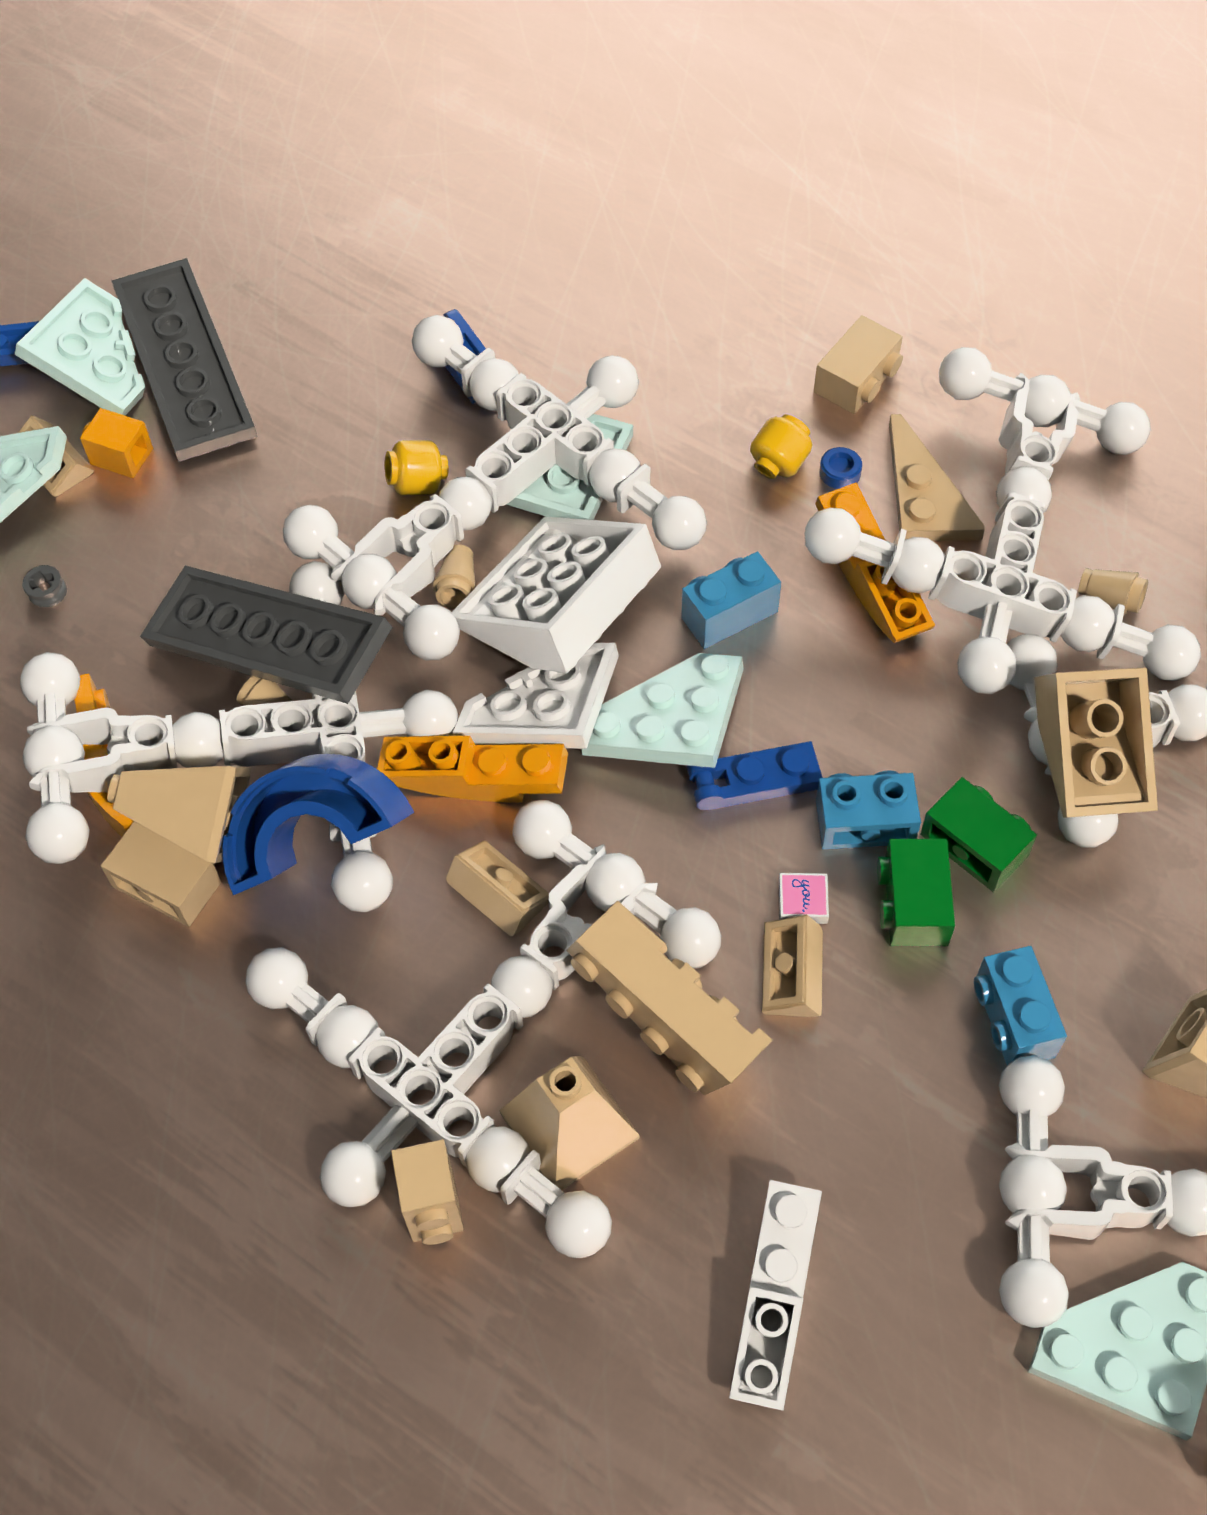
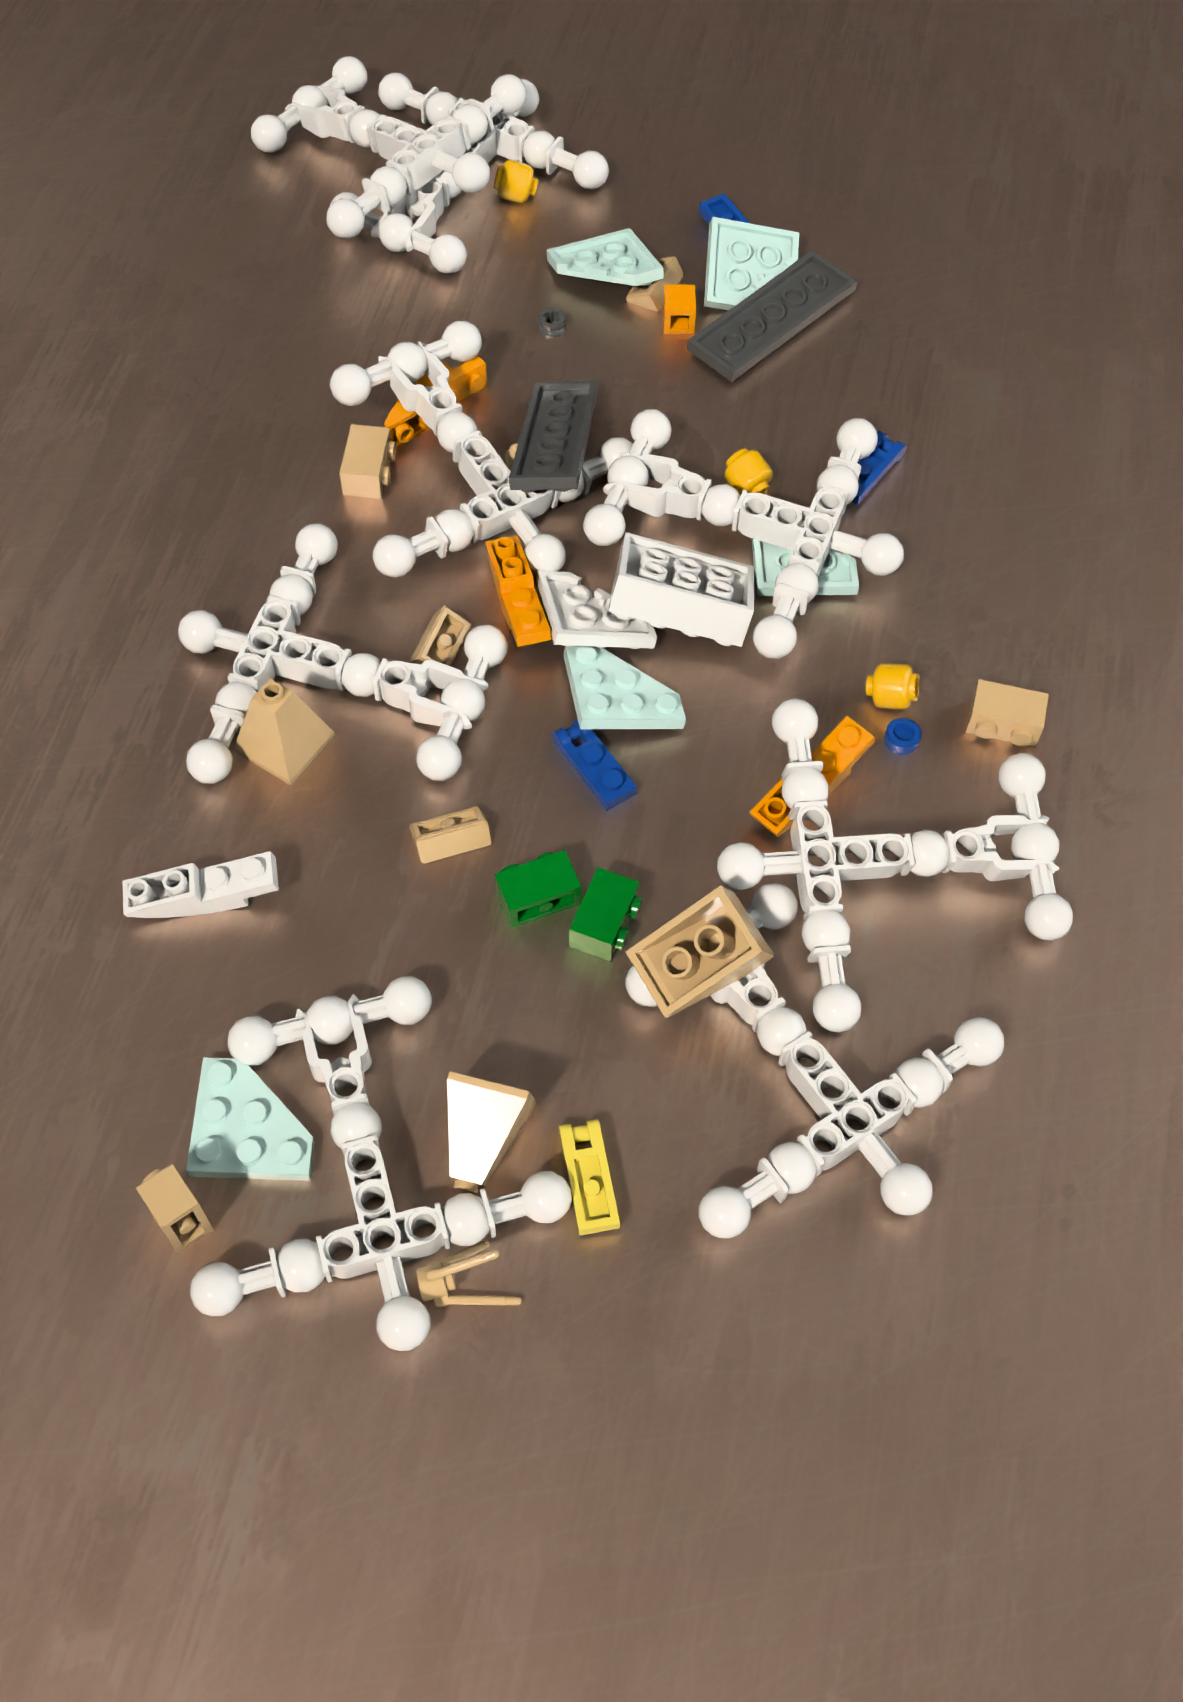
camera: 65 degrees right, 0 degrees up
tan slope [107,766,252,863] -> none
blue brick [222,753,414,895] -> none
tan brick [391,1139,464,1245] -> none
tan cone [433,544,476,609] -> none
tan wedge [566,901,773,1095] -> none
dark azure brick [681,551,782,649] -> none
bright pink tile [779,873,829,924] -> none
dark azure brick [816,770,921,850] -> none
tan wing [889,414,985,541] -> none
dark azure brick [974,946,1067,1065] -> none
tan cone [1078,568,1148,615] -> none

